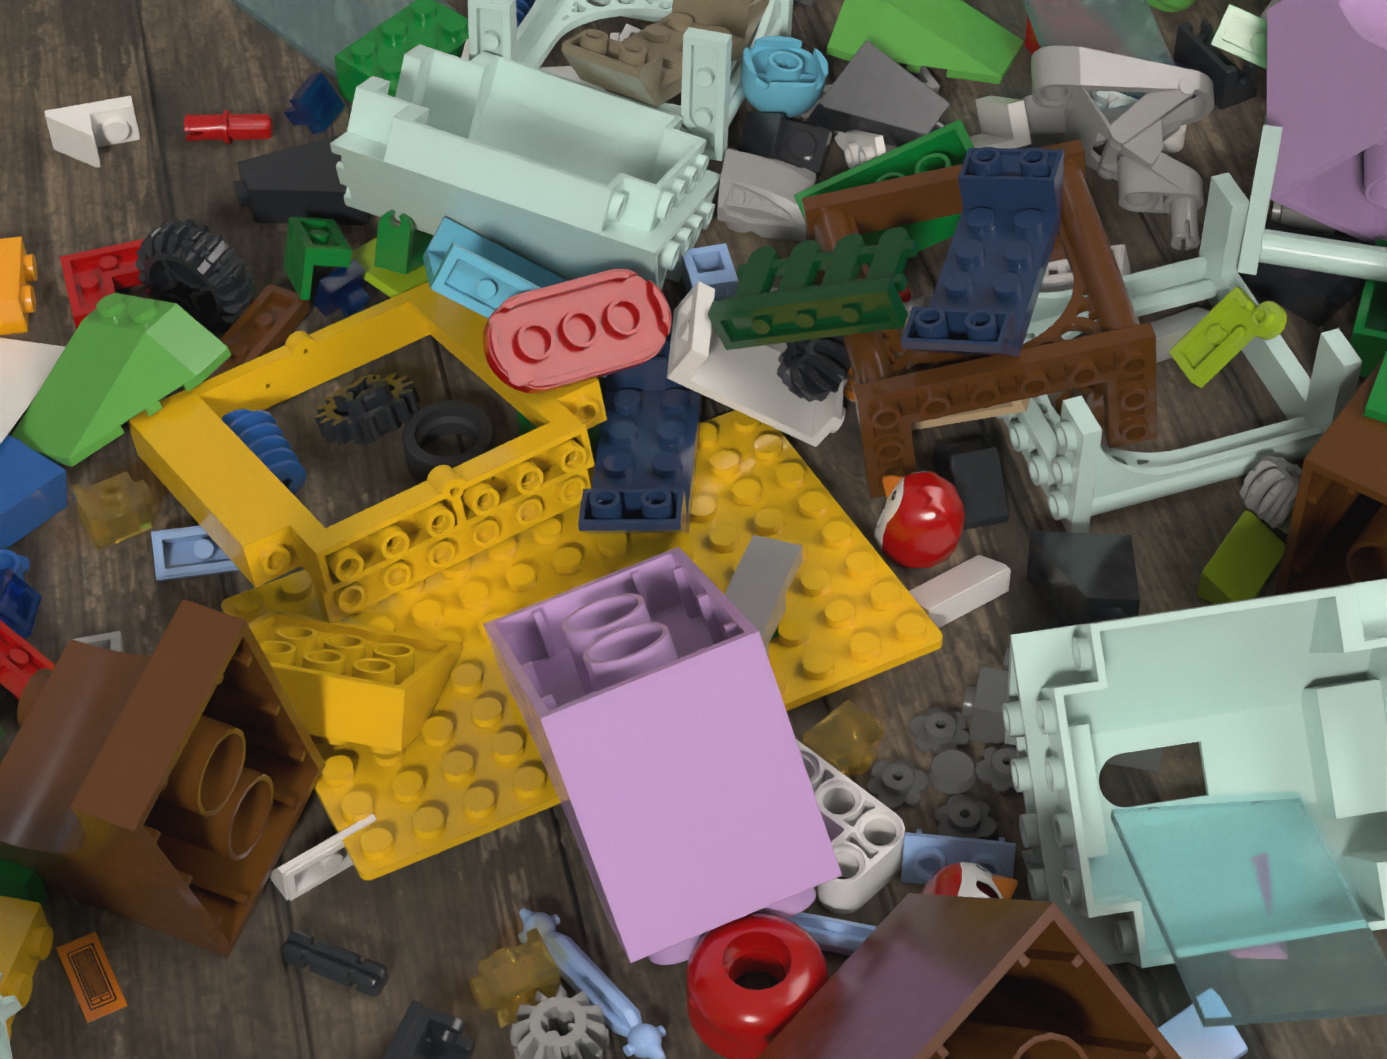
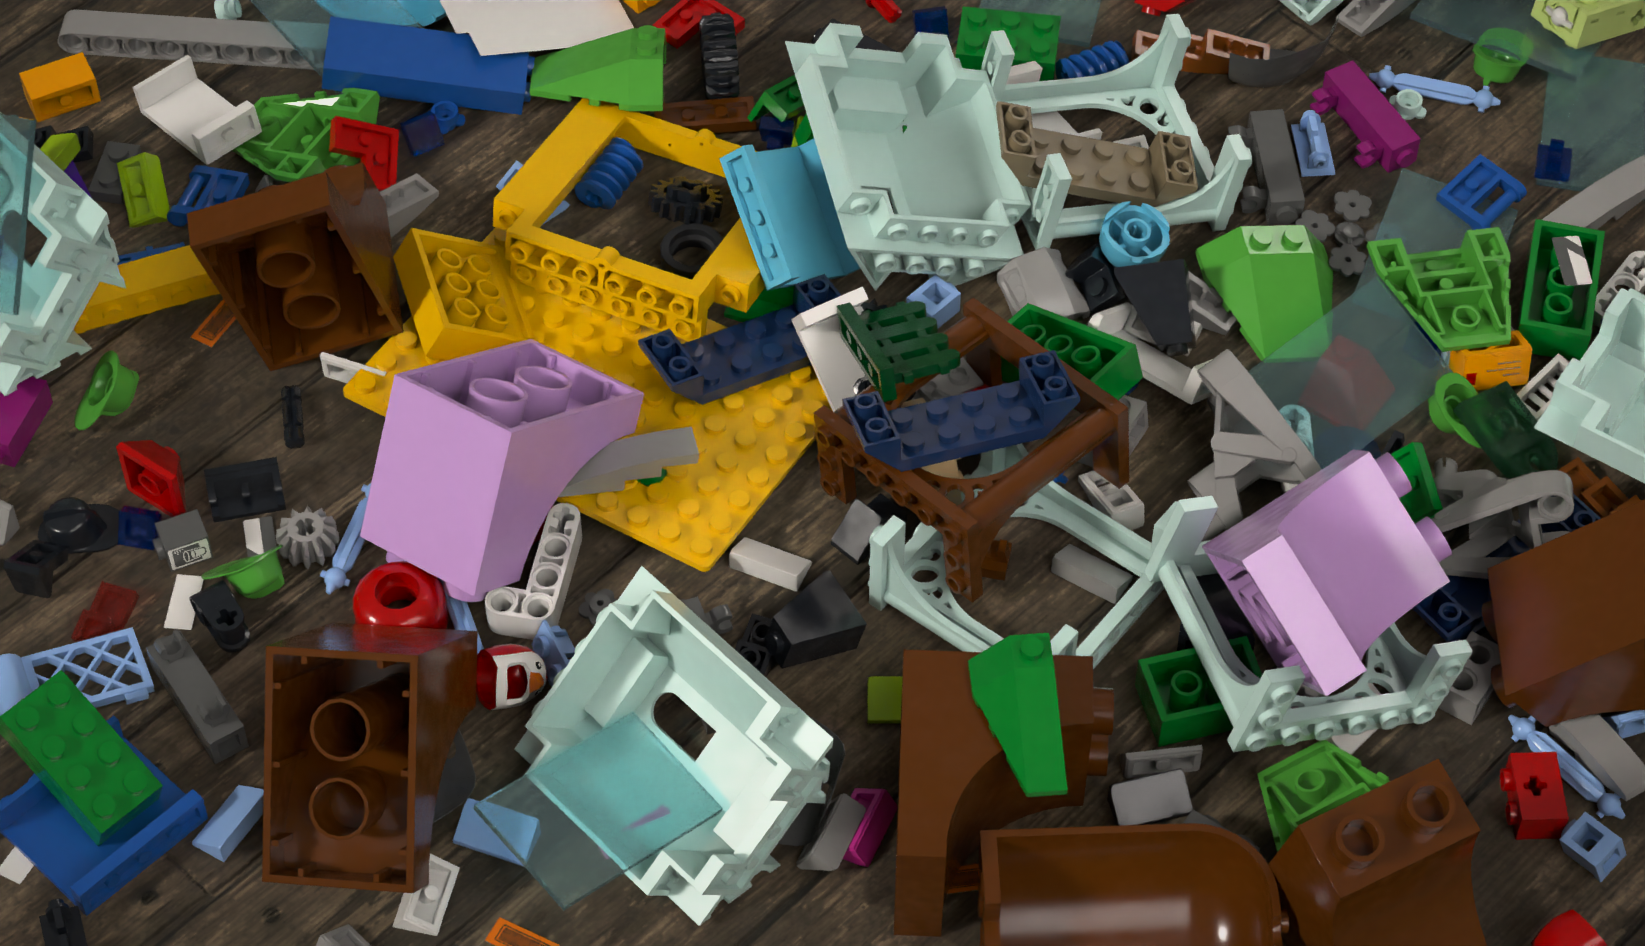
camera: 55 degrees right, 5 degrees up
clear yellow brick [70,471,154,551] -> none
clear yellow brick [469,928,561,1028] -> none
tile [483,269,671,394] -> none
clear yellow brick [802,700,885,778] -> none
red piece [874,471,966,568] -> none
lime hinge [1169,286,1287,388] -> none

